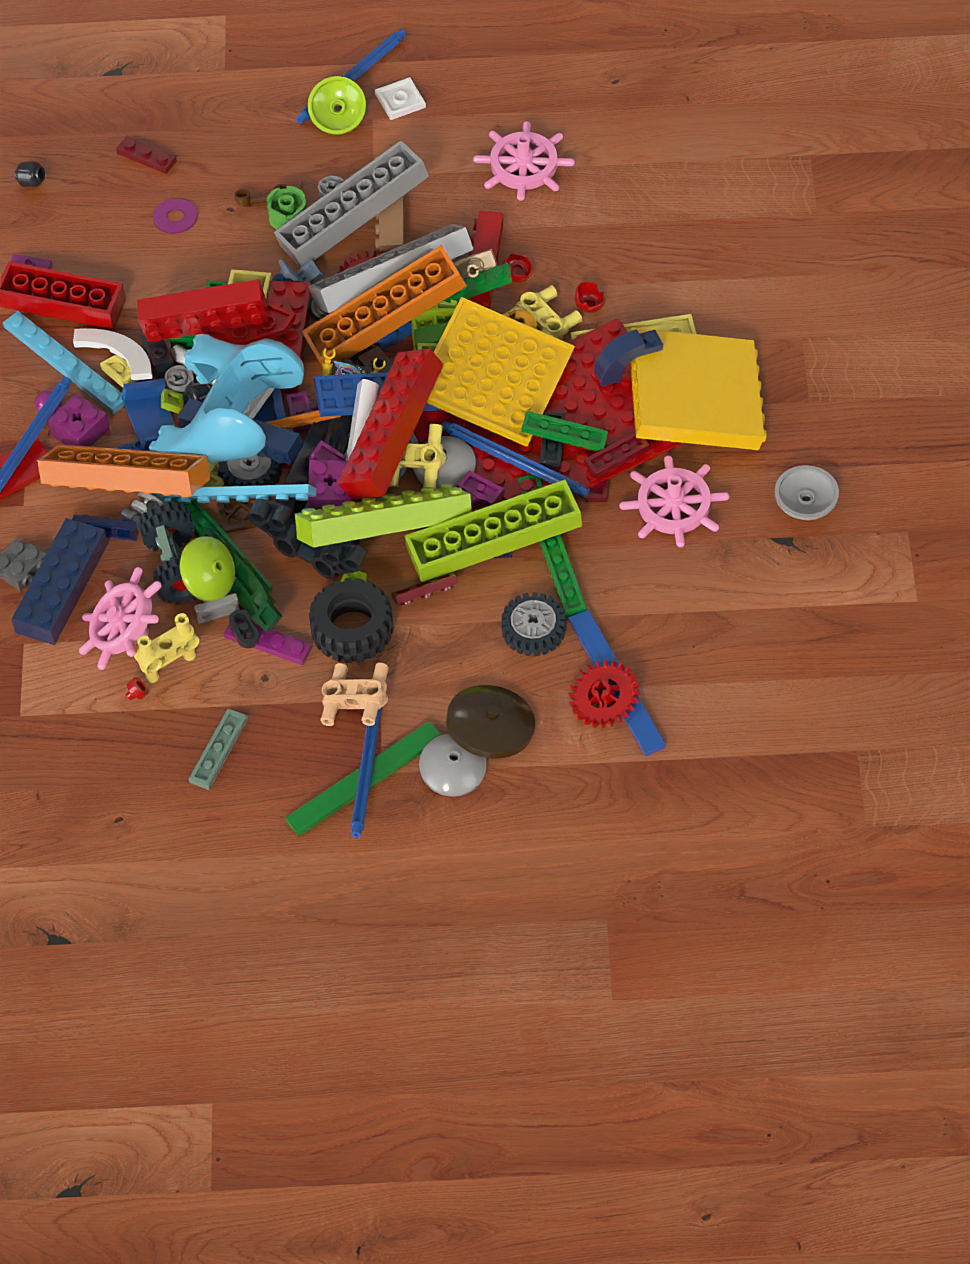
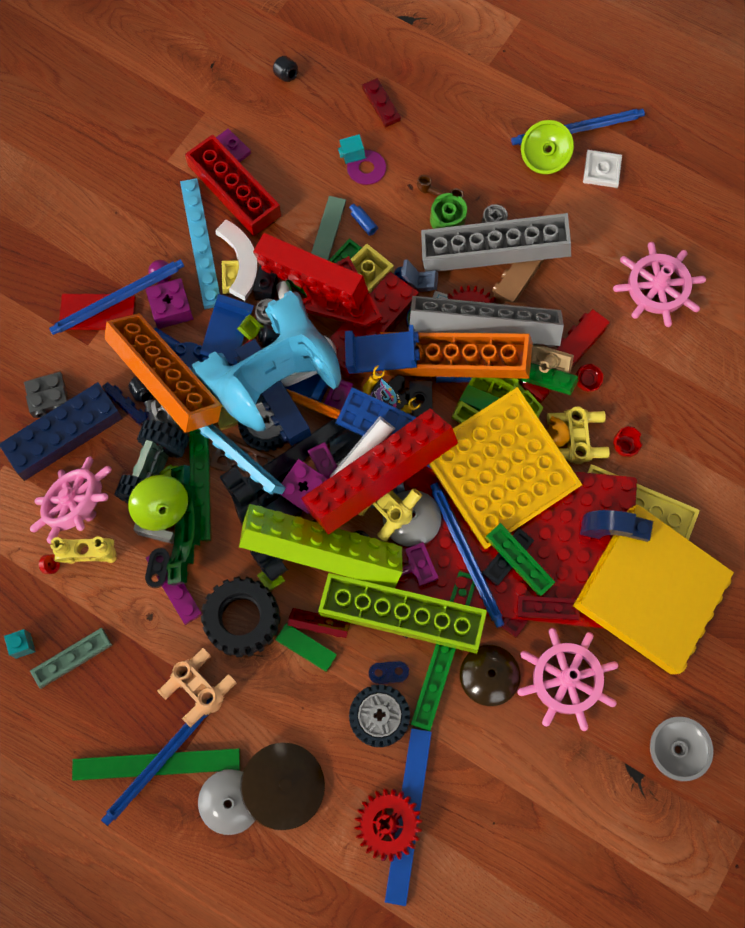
camera: 30 degrees right, 15 degrees up
none -> teal brick [4,629,36,659]
none -> black head [128,376,154,402]
none -> green tile [275,623,337,673]
none -> sand green tile [311,196,346,260]
none -> teal brick [338,134,366,164]
none -> blue panel [345,325,420,374]
none -> blue cylinder [349,204,378,236]
none -> clear blue plate [369,661,409,684]
none -> dark brown dish [460,645,520,706]

